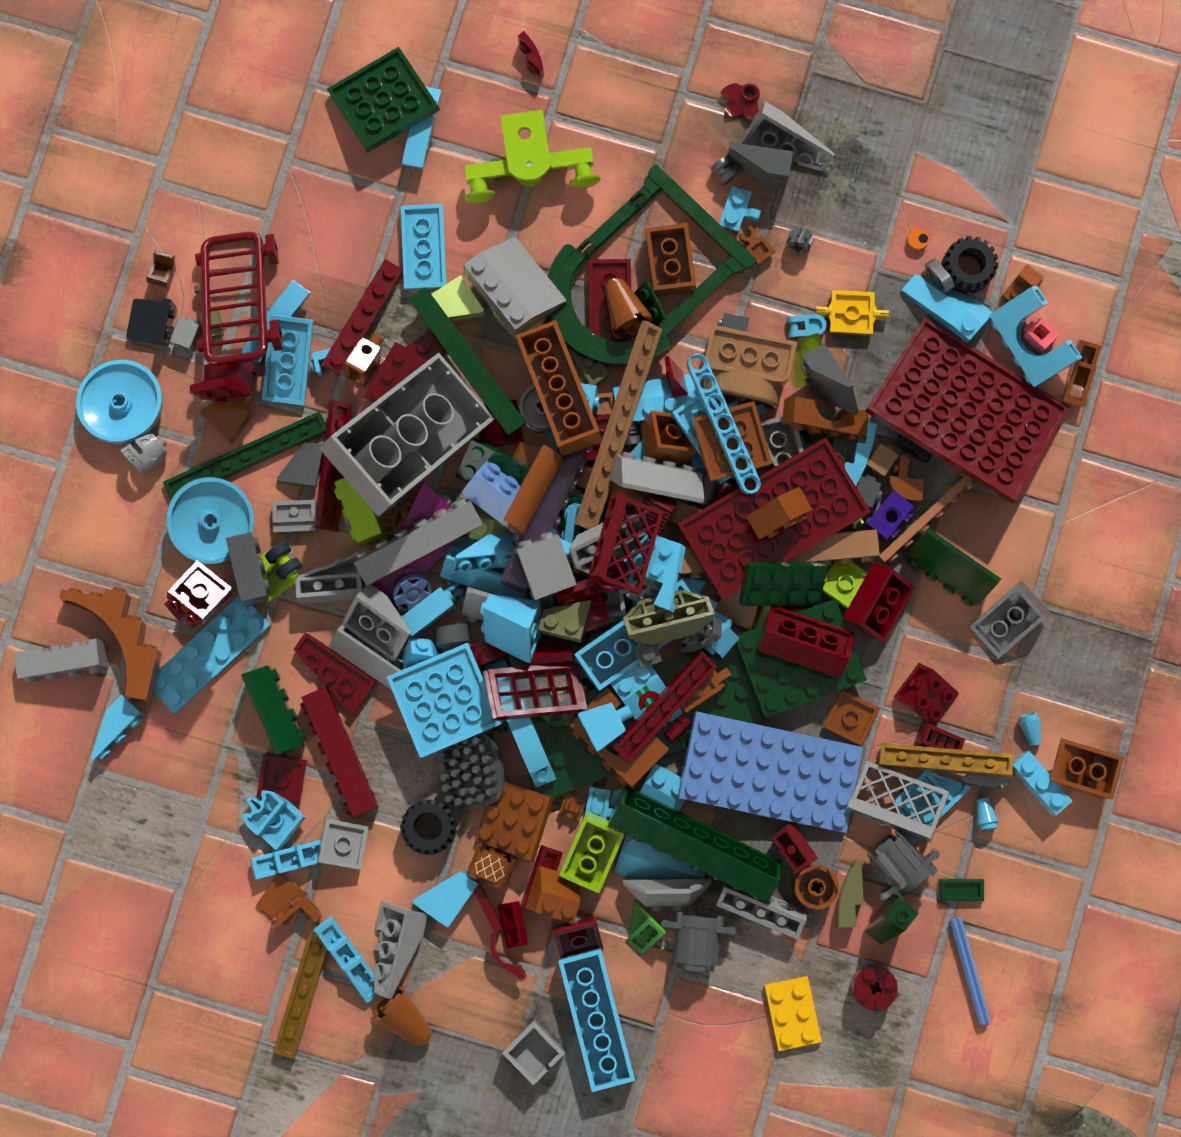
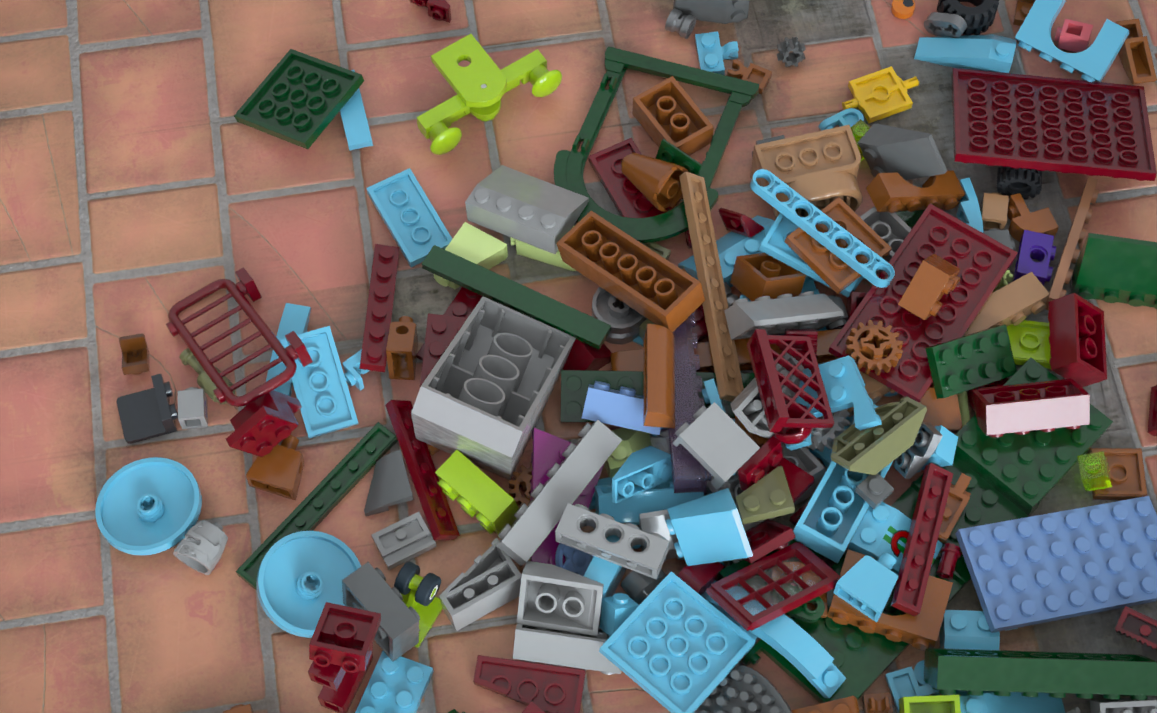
camera: 25 degrees left, 20 degrees down
none -> light grey brick [555,503,669,580]
none -> dark orange gear [845,320,903,375]
none -> clear neon green brick [1077,451,1112,492]

